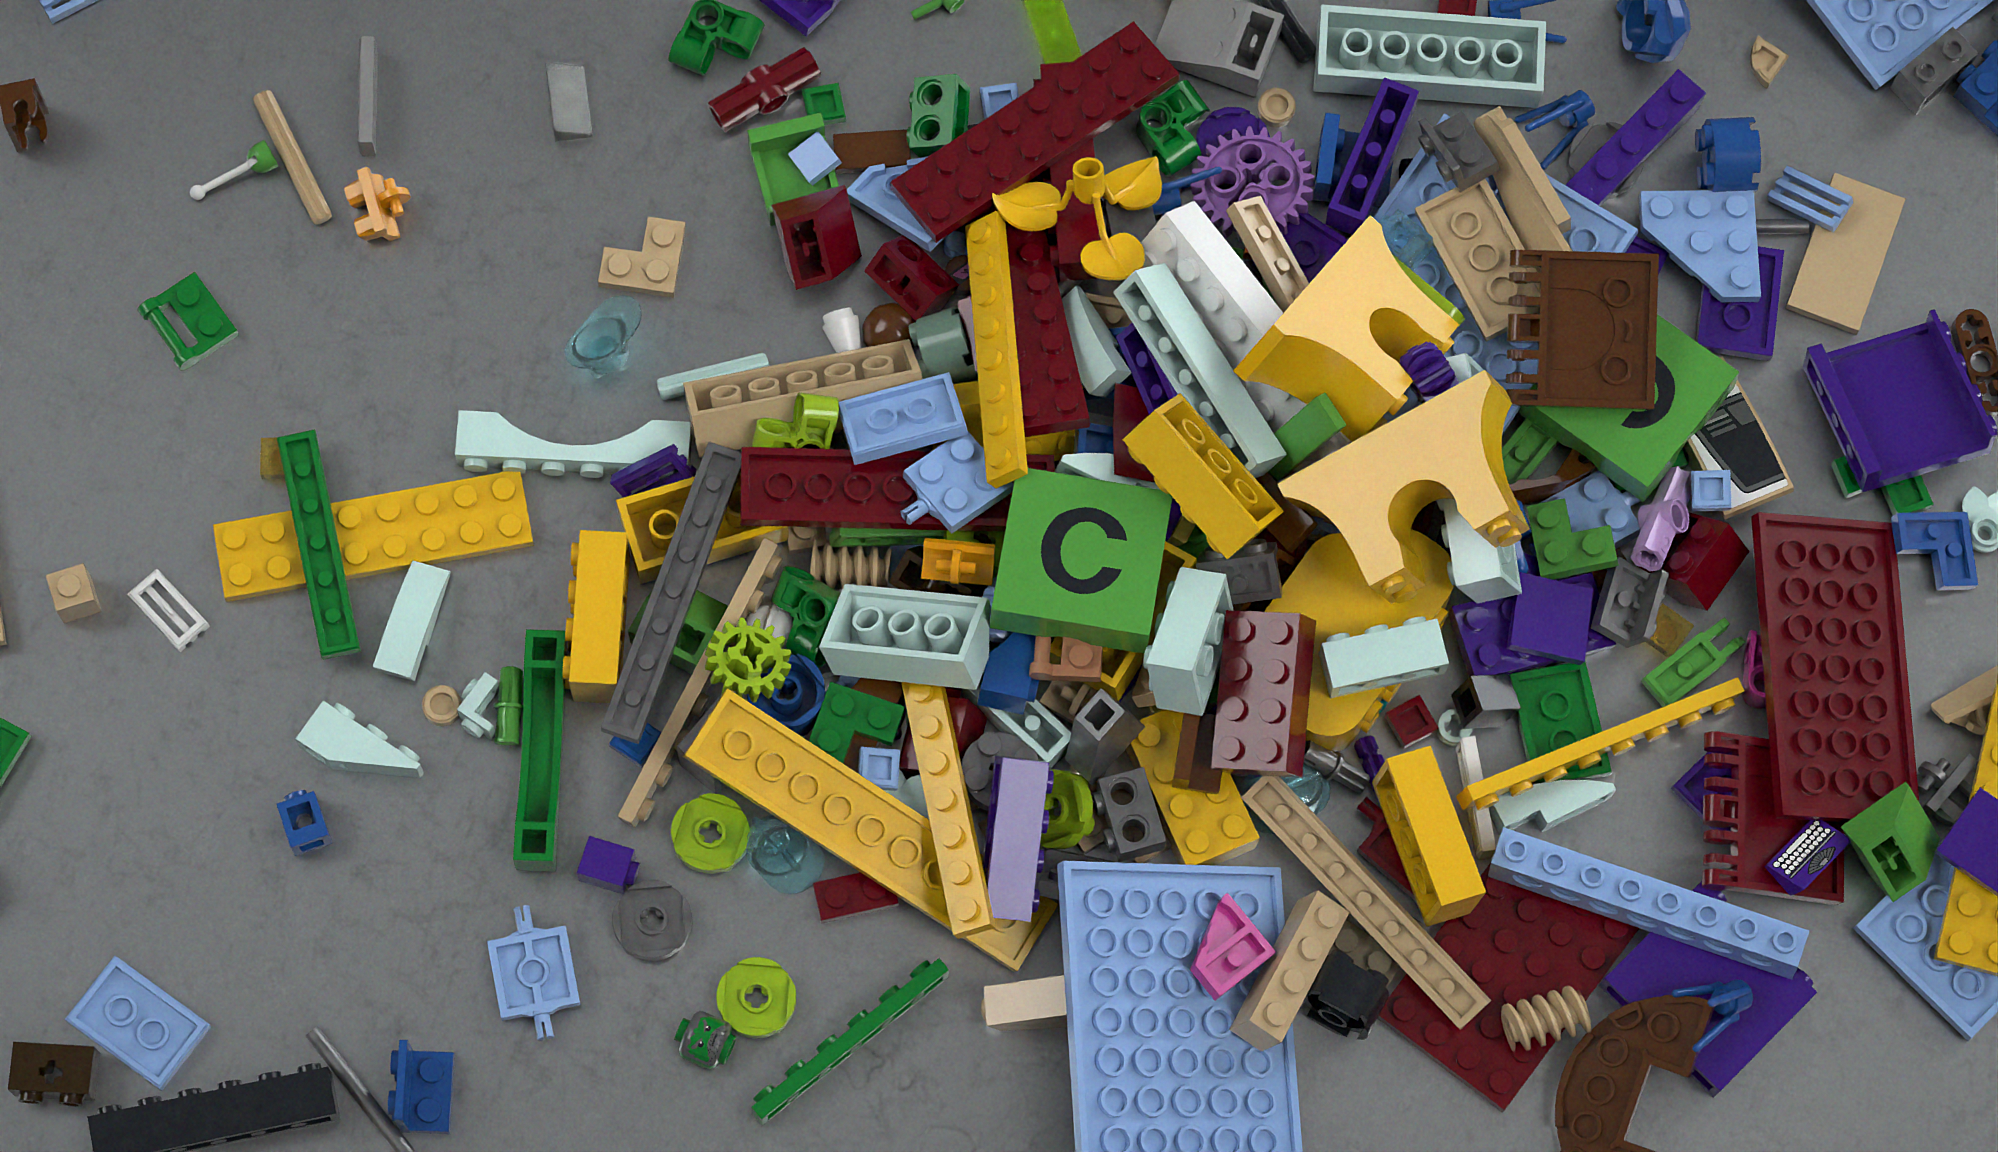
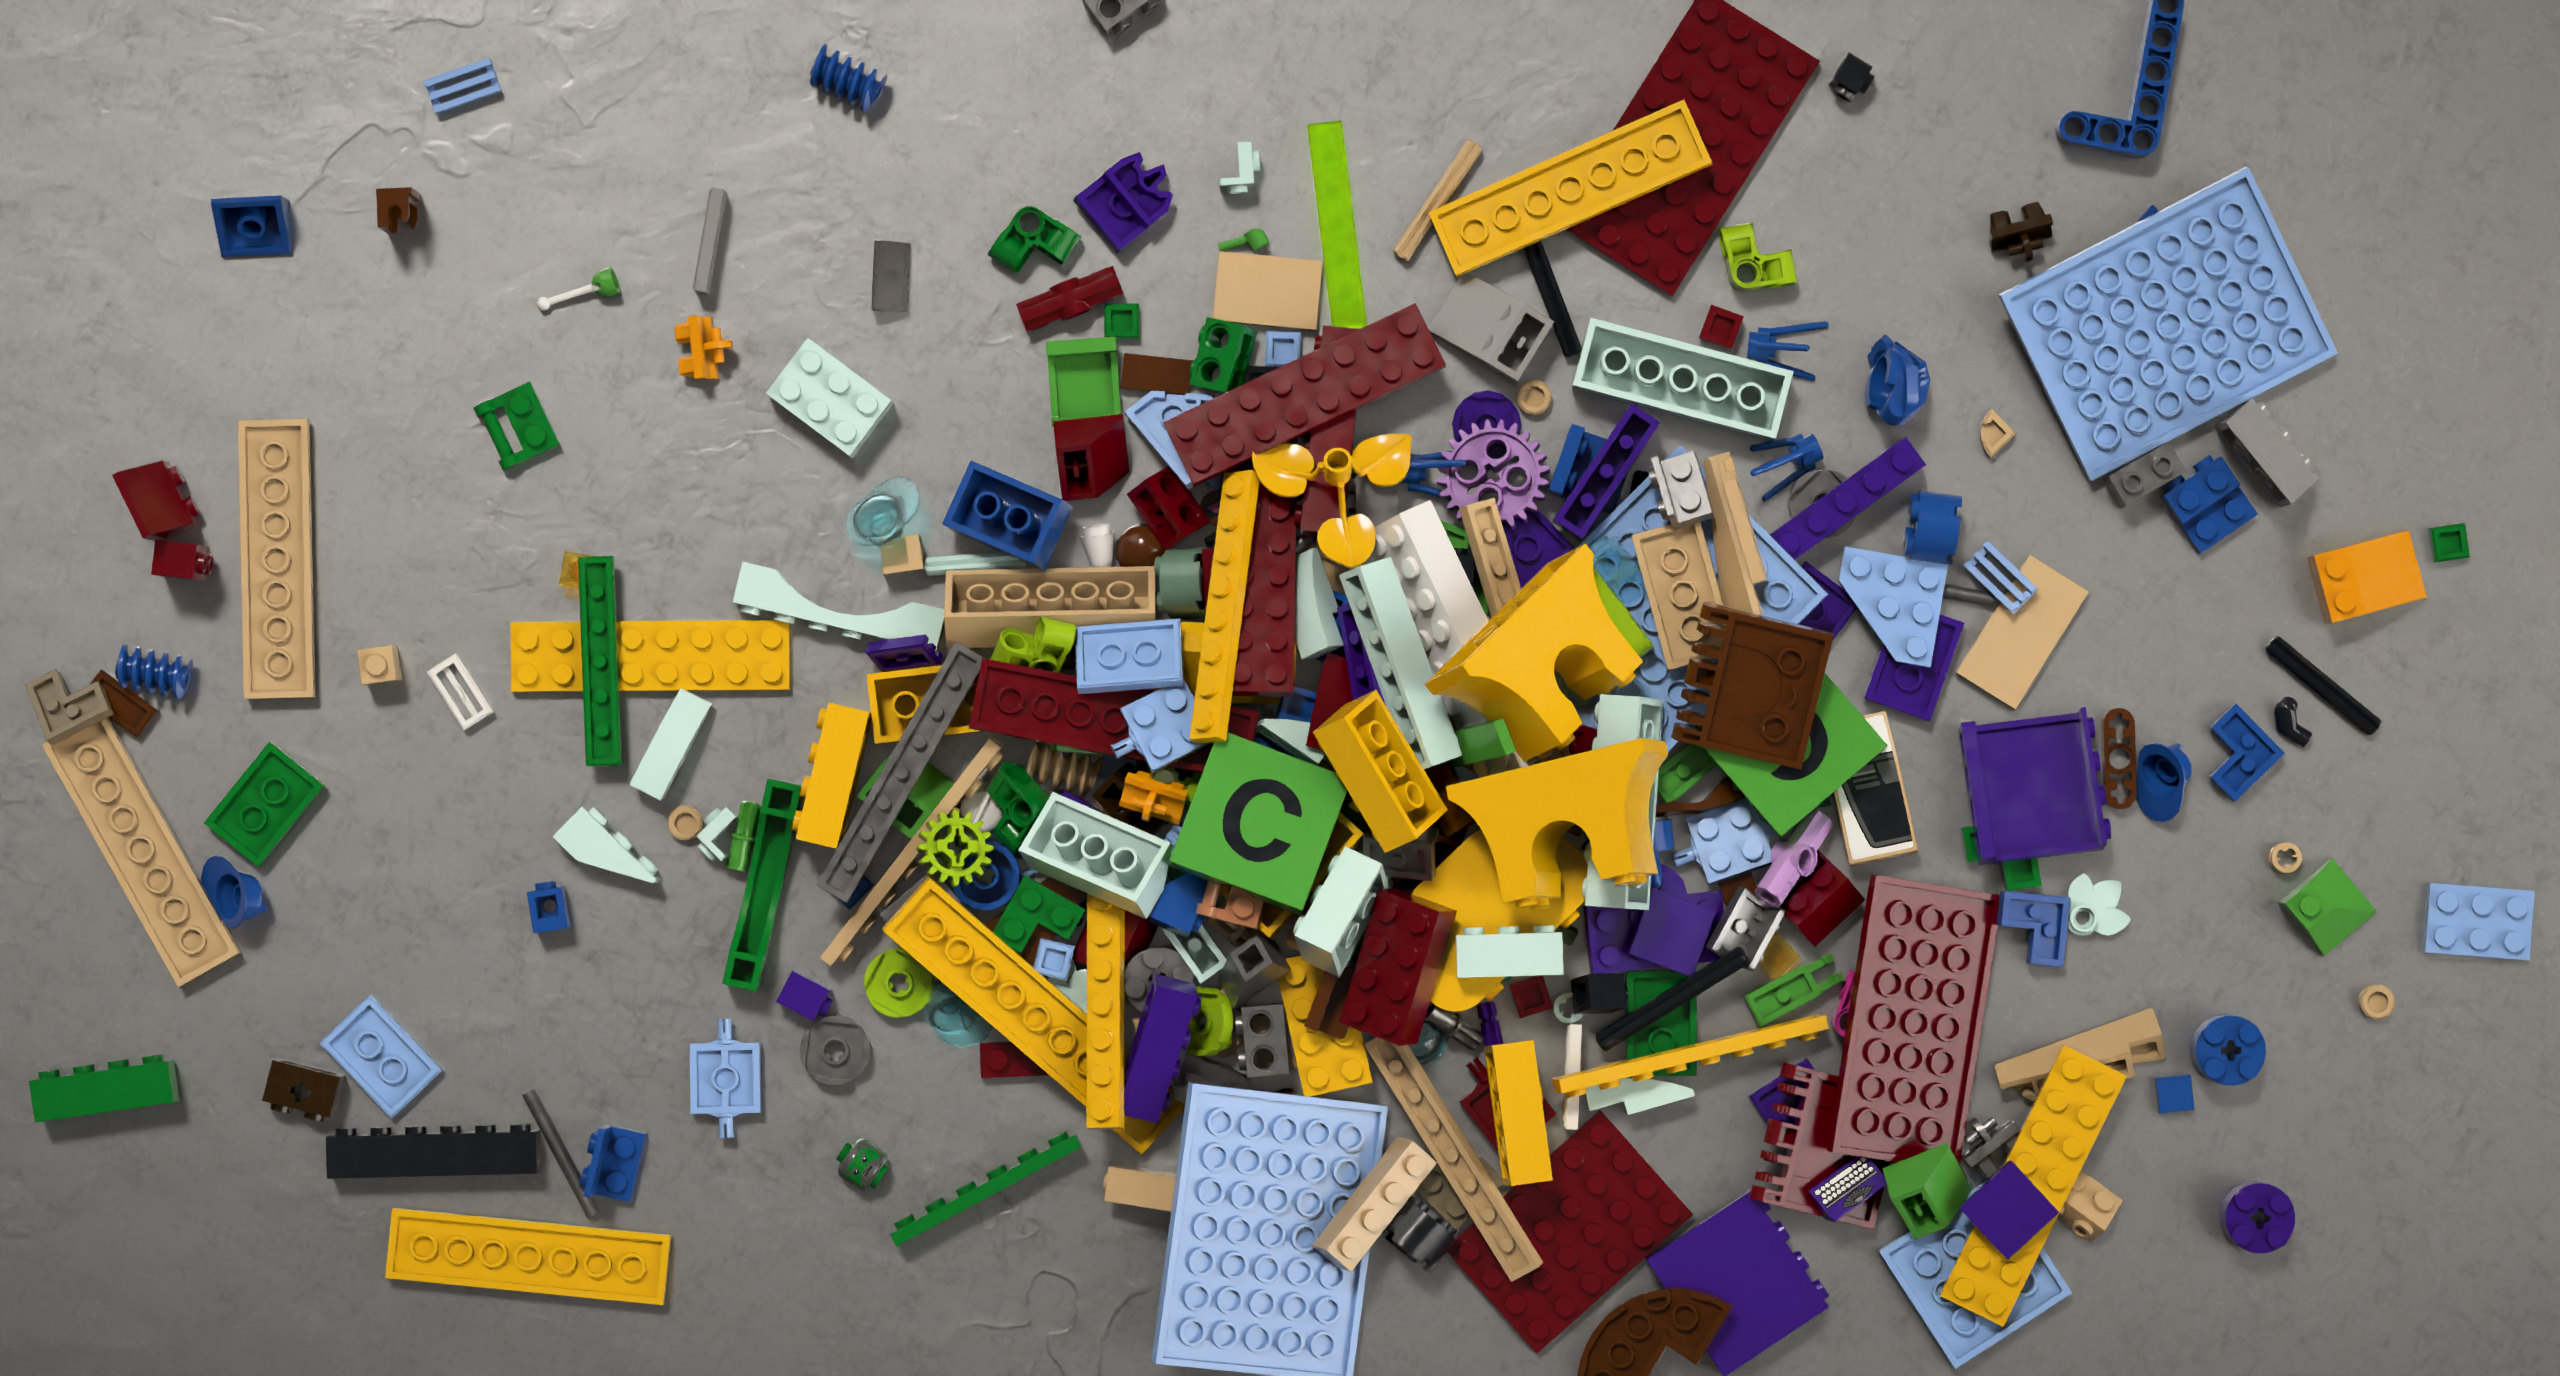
camera: 15 degrees right, 15 degrees up
tan axle [253,90,332,225] -> none
tan plate [598,217,686,298] -> none
lime plate [716,957,796,1039] -> none
light blue tile [788,131,842,186] -> none
green piece [1136,80,1210,177] -> none
dark pink wing [1190,893,1276,1001] -> none
dark purple gear [1400,342,1459,404] -> none
light blue brick [1488,827,1809,980] -> none
tan piece [1501,986,1591,1052] -> none
bright green plate [1527,498,1619,580] -> none
blue plant [1672,979,1753,1052] -> none
light blue tile [1691,470,1731,512] -> none
none -> light aqua brick [766,338,894,458]
none -> tan panel [879,534,925,576]
none -> blue brick [942,461,1073,571]
none -> tan tile [1213,251,1323,331]
none -> black axle [1595,947,1749,1051]

